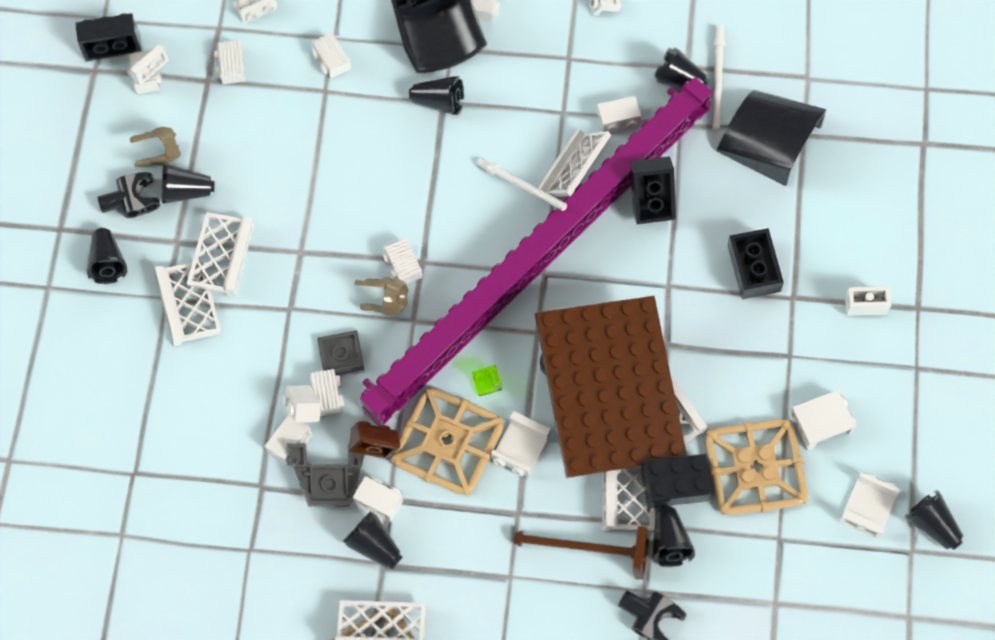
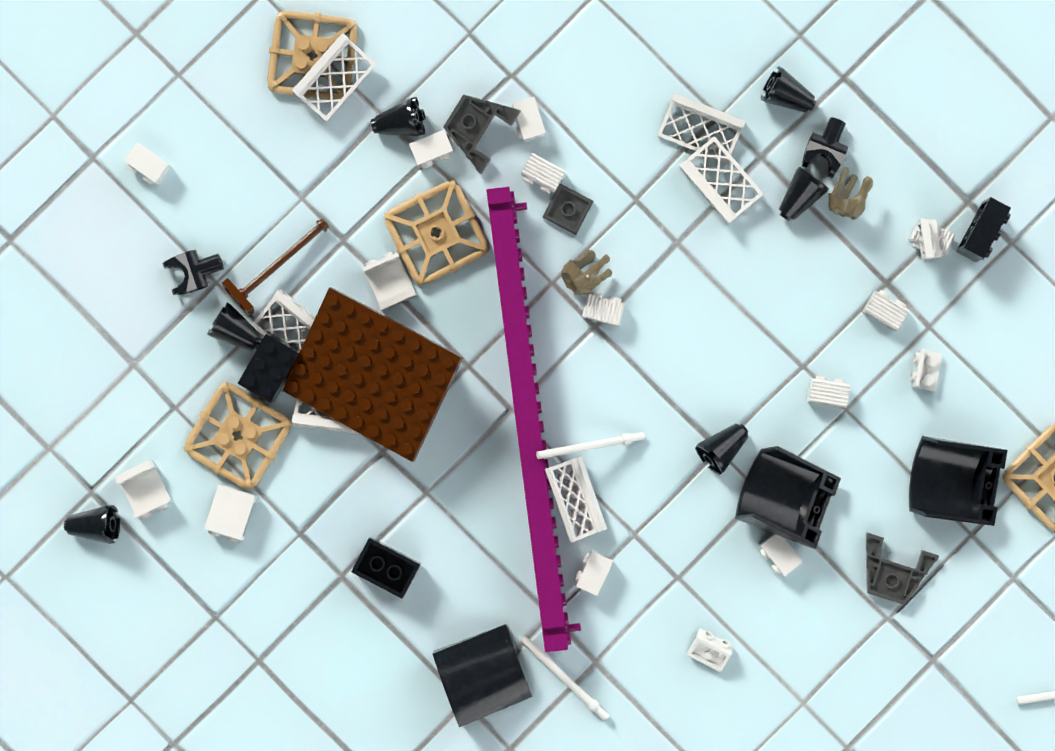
camera: 125 degrees right, 20 degrees up
white brick [282,385,321,423] -> none
reddish brown slope [348,421,400,459] -> none
clear neon green panel [472,365,502,397] -> none
black brick [630,156,676,225] -> none
black cone [654,47,710,88] -> none
white brick [845,286,891,316] -> none

